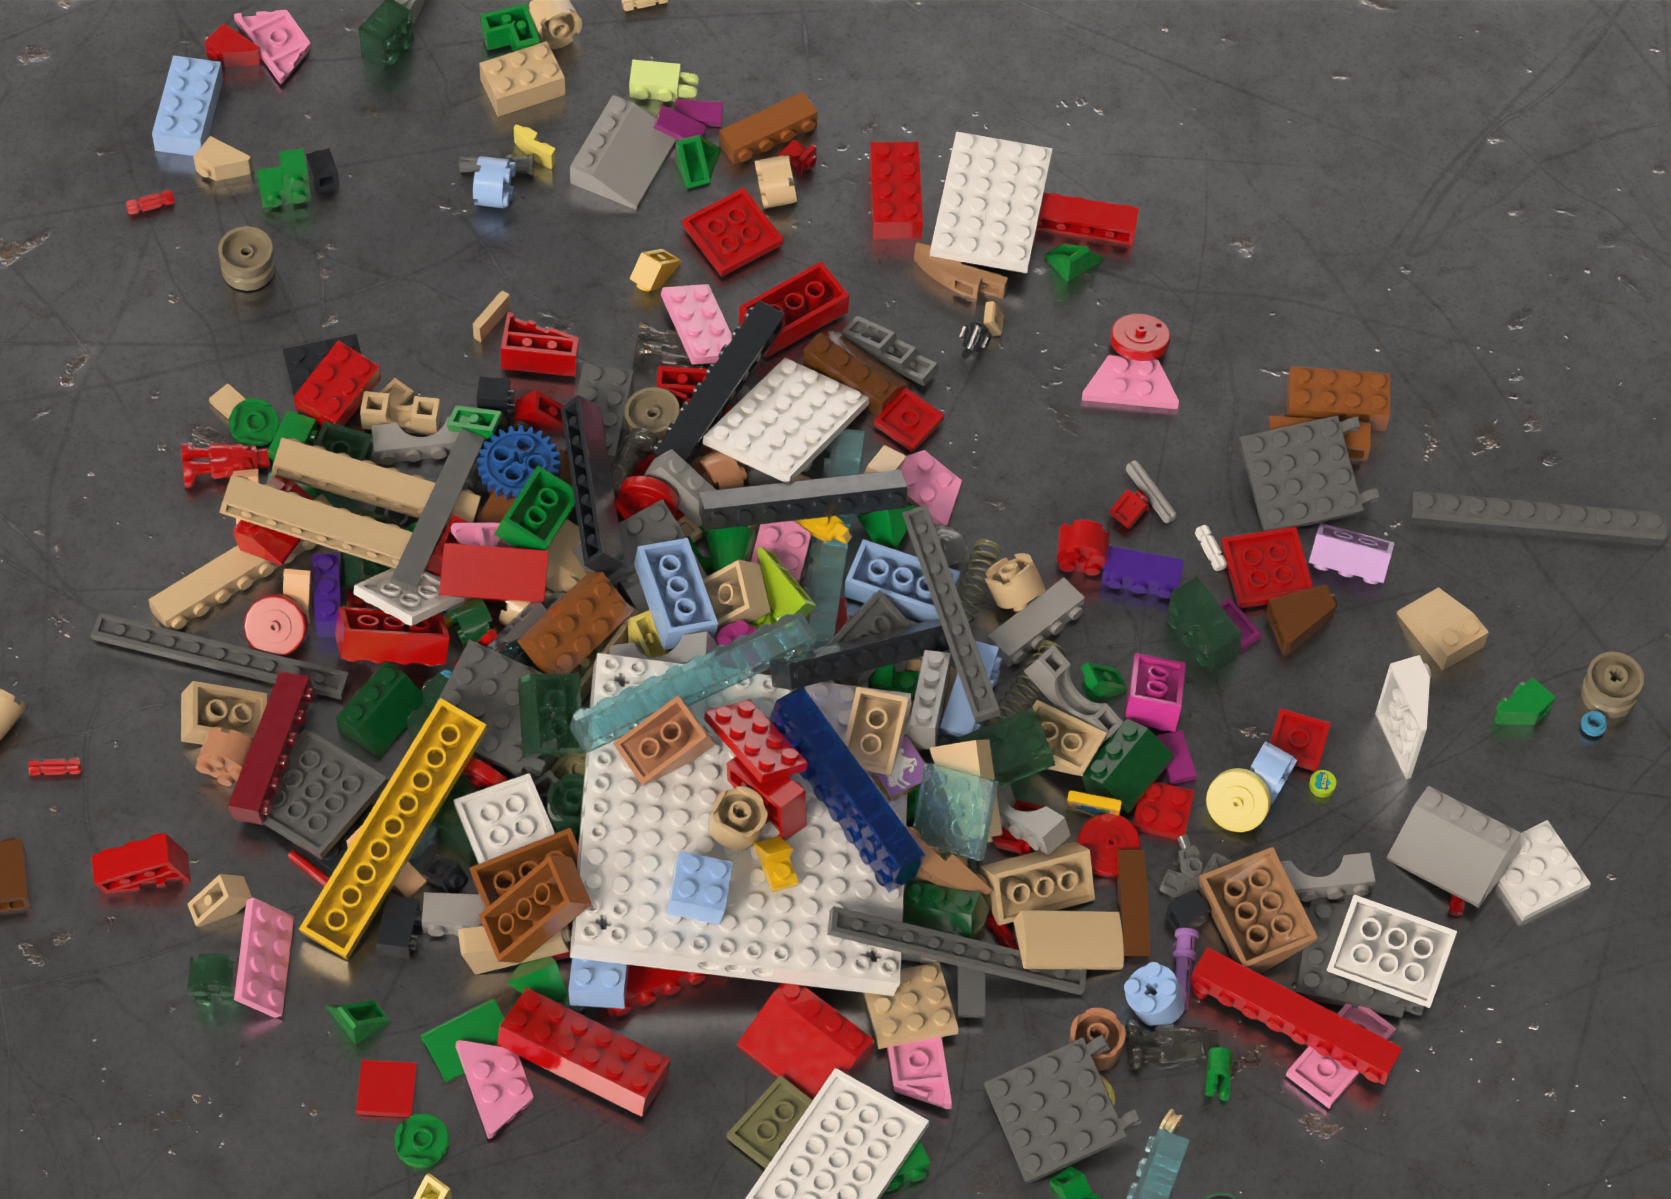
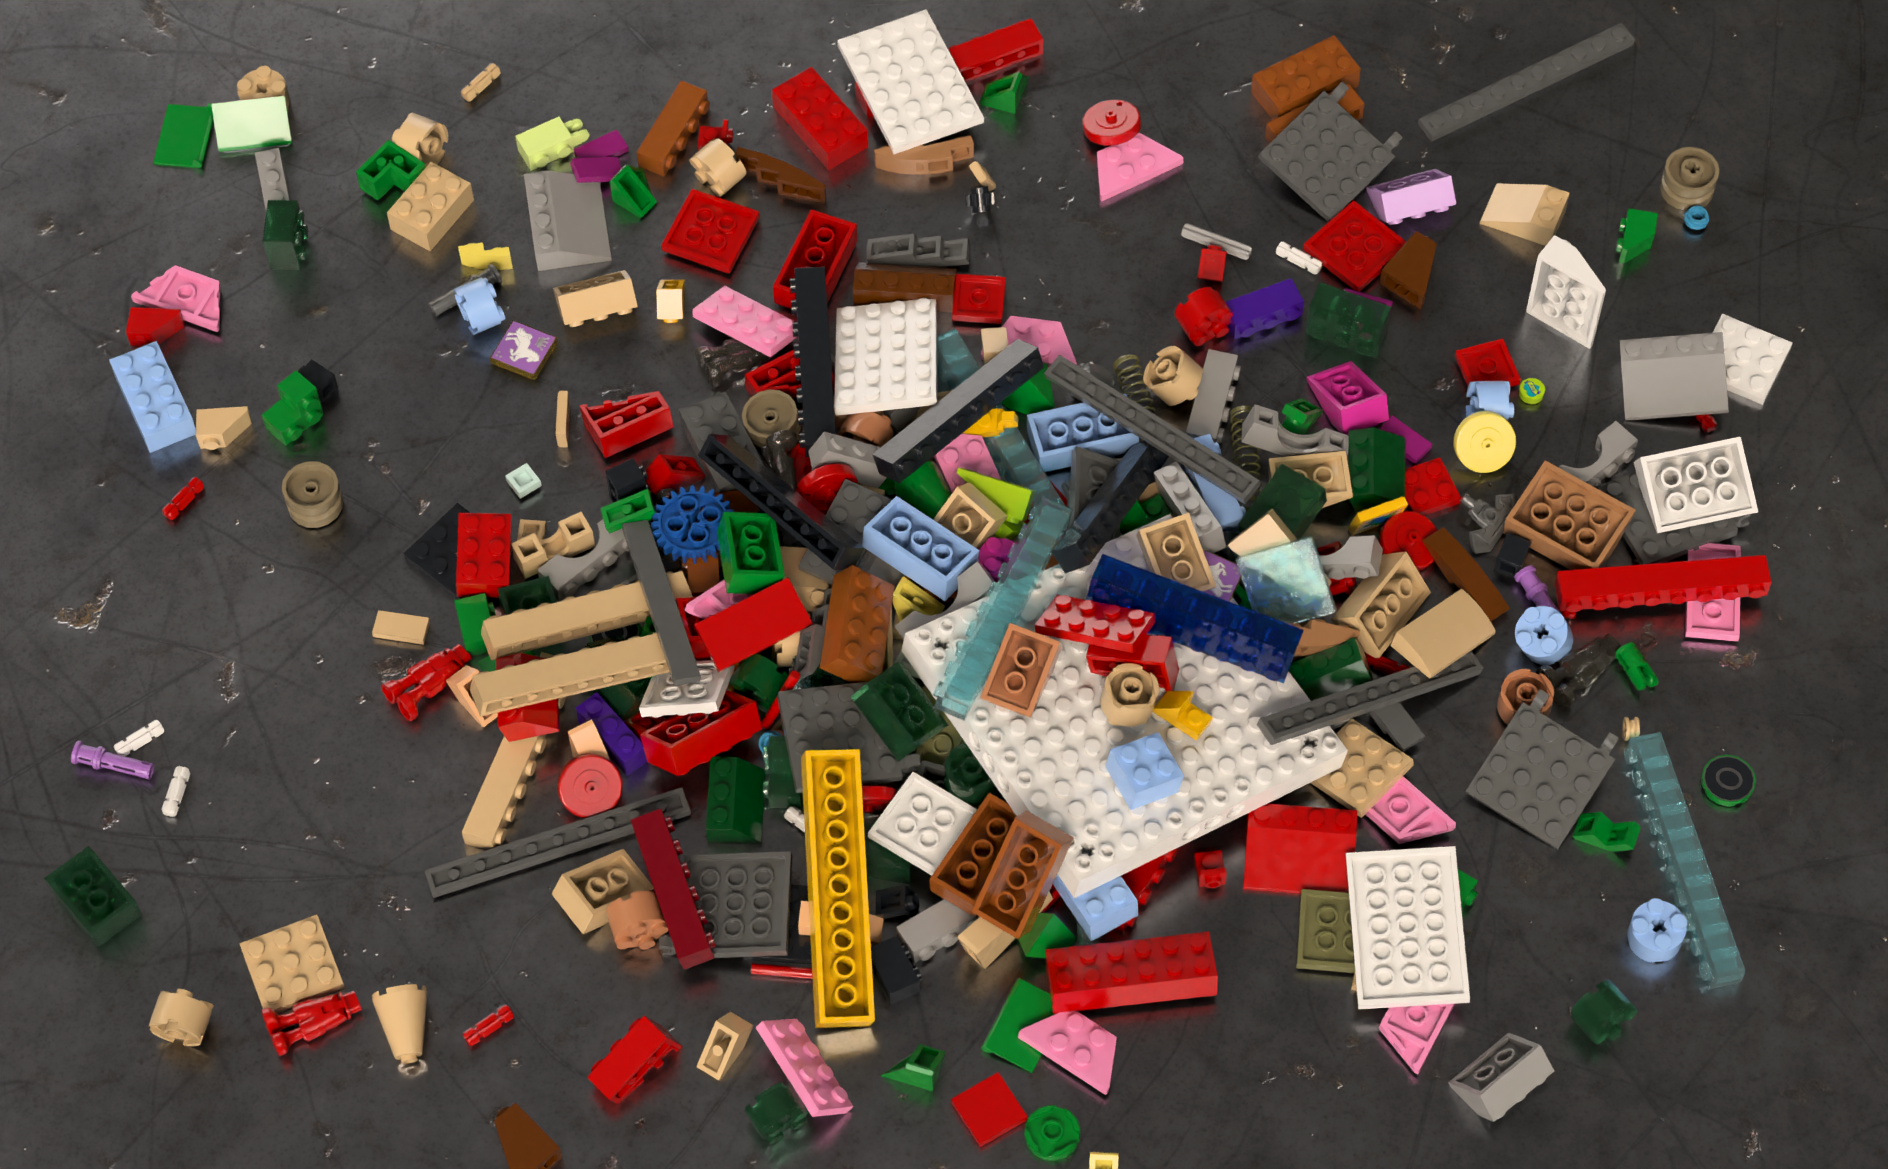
camera: 30 degrees left, 0 degrees up
green tile [228,398,280,448] -> none
none -> tile [490,320,558,380]
none -> light aqua plate [505,463,542,499]
none -> tan slope [553,270,638,327]
none -> reddish brown slope [735,147,827,204]
none -> red bracket [1194,850,1227,888]

